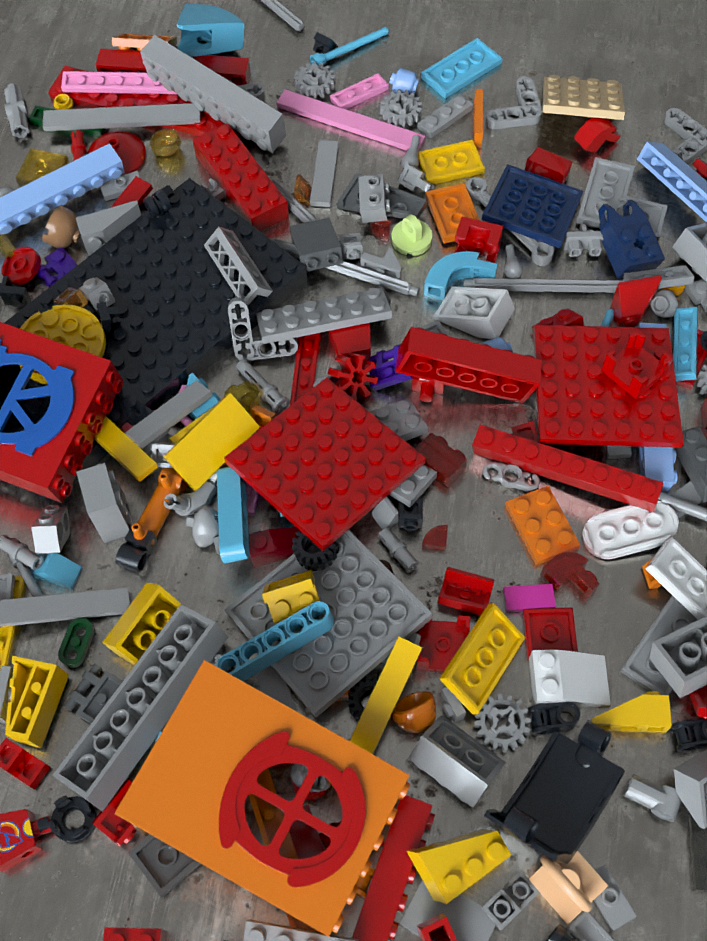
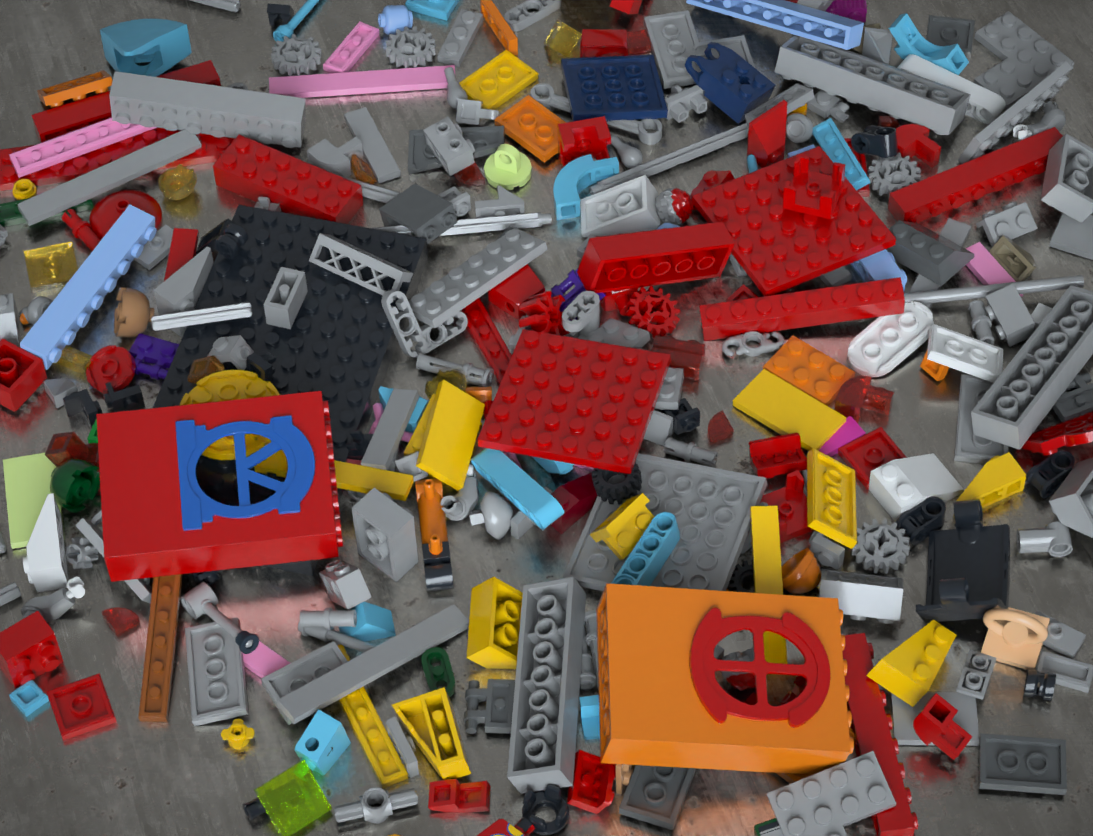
camera: 30 degrees left, 10 degrees down
none -> axle [151,302,252,331]
none -> light grey brick [264,267,308,329]
none -> light grey brick [307,137,364,177]
none -> clear yellow panel [544,19,582,57]
none -> light grey connector [562,291,600,340]
none -> red gear [625,286,680,339]
none -> clear red tile [627,29,651,54]
none -> piece [655,188,694,226]
none -> yellow tile [733,369,847,451]

